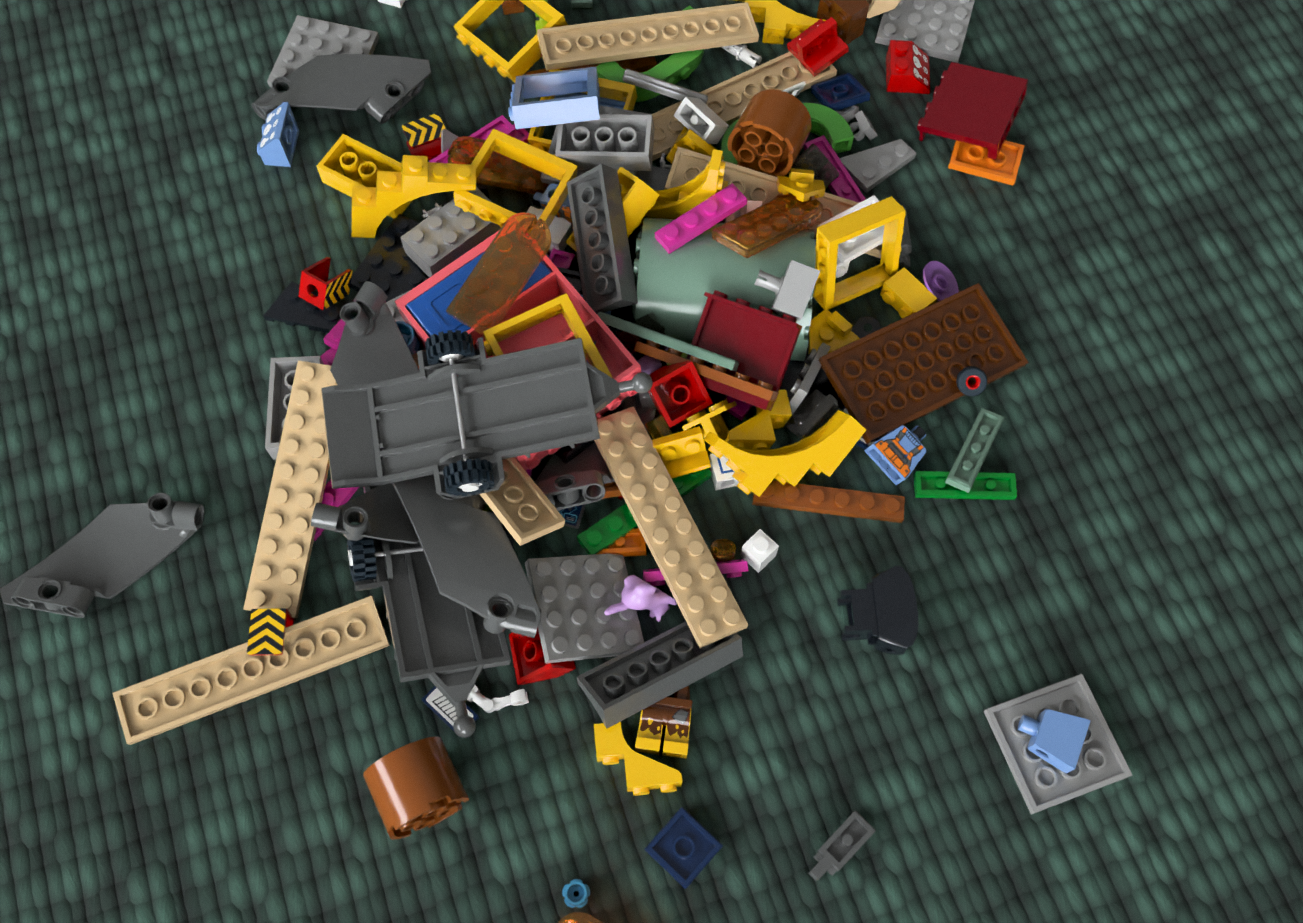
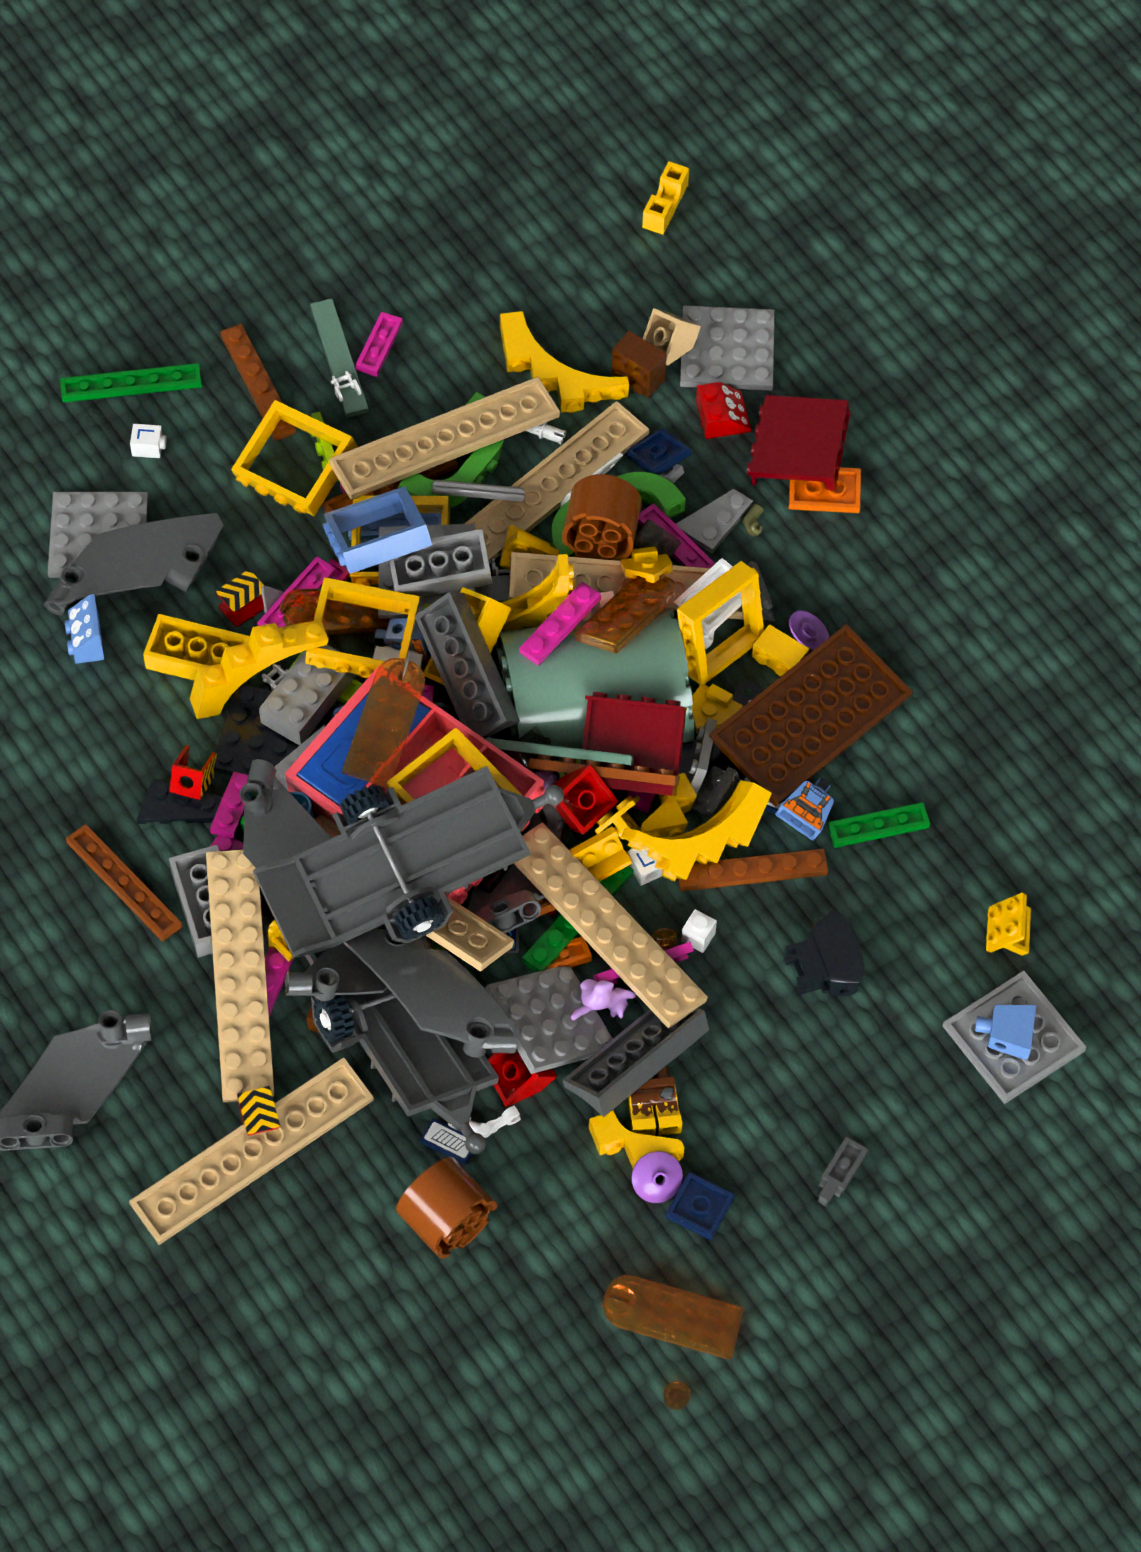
camera: 15 degrees left, 5 degrees down
dark azure plate [562,879,590,908] -> none
clear yellow tile [645,415,672,439] -> none
white brick [673,97,729,144] -> none
brick [754,260,820,322] -> none
red bracket [787,17,849,77] -> none
light grey tile [849,110,878,141] -> none
sand green tile [945,408,1005,493] -> none
black wheel [956,366,987,396] -> none
none -> dark orange plate [66,824,182,942]
none -> medium lavender dish [631,1151,683,1203]
none -> olive arm [743,504,763,537]
none -> yellow bracket [986,893,1031,956]

